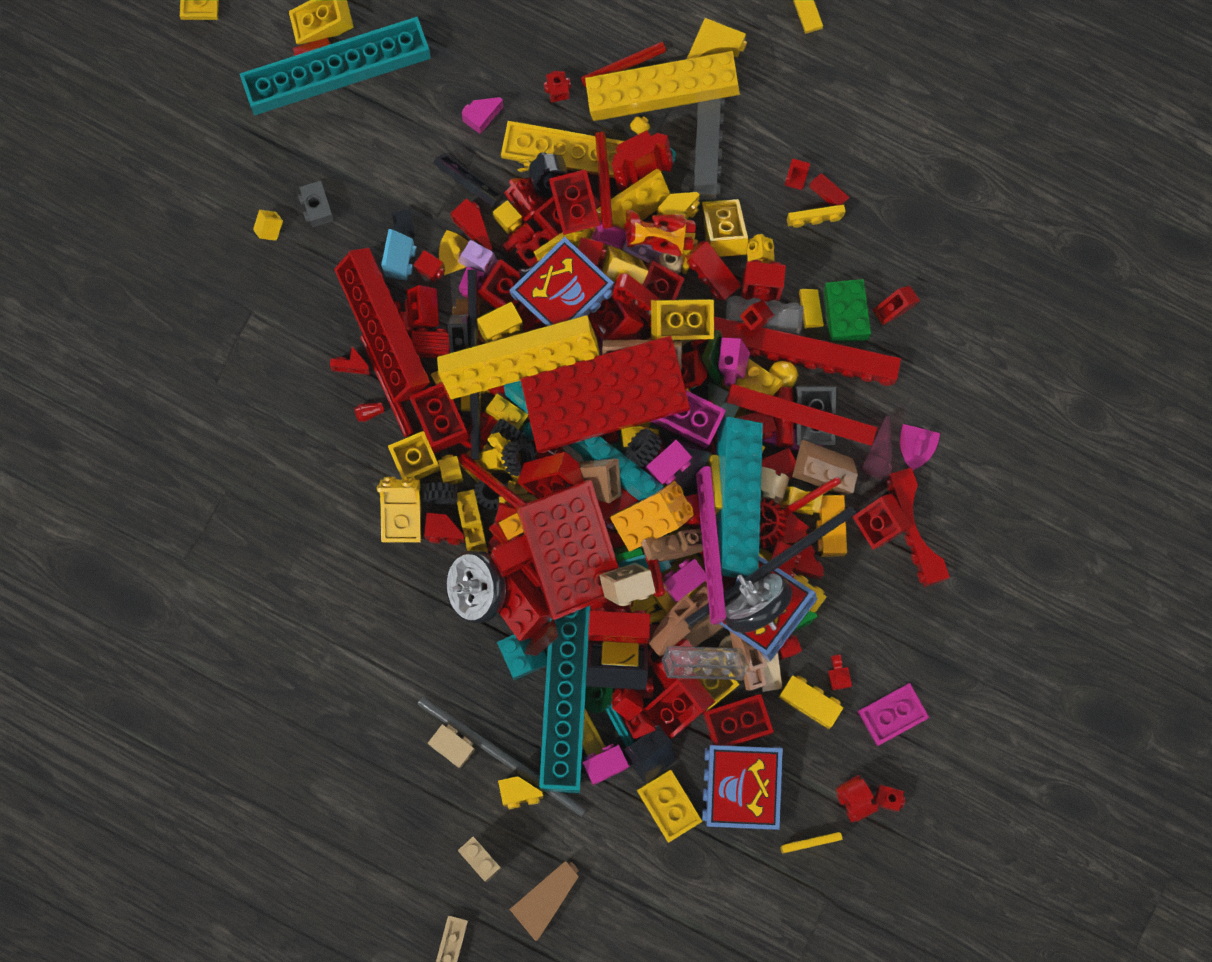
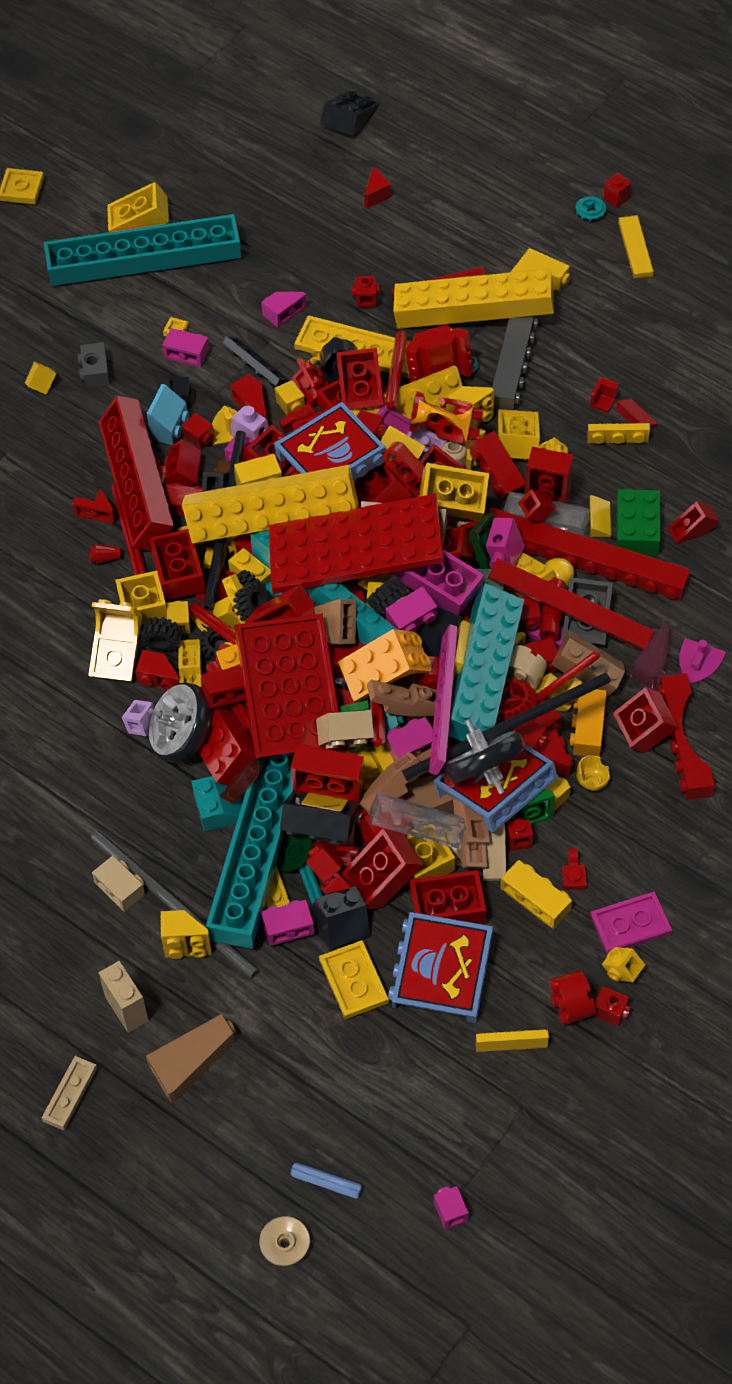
camera: 15 degrees right, 20 degrees down
none -> lavender brick [122,700,154,736]
none -> dark pink brick [162,328,209,367]
none -> yellow tile [163,317,189,337]
none -> yellow hair [576,755,610,791]
none -> yellow brick [602,947,645,982]

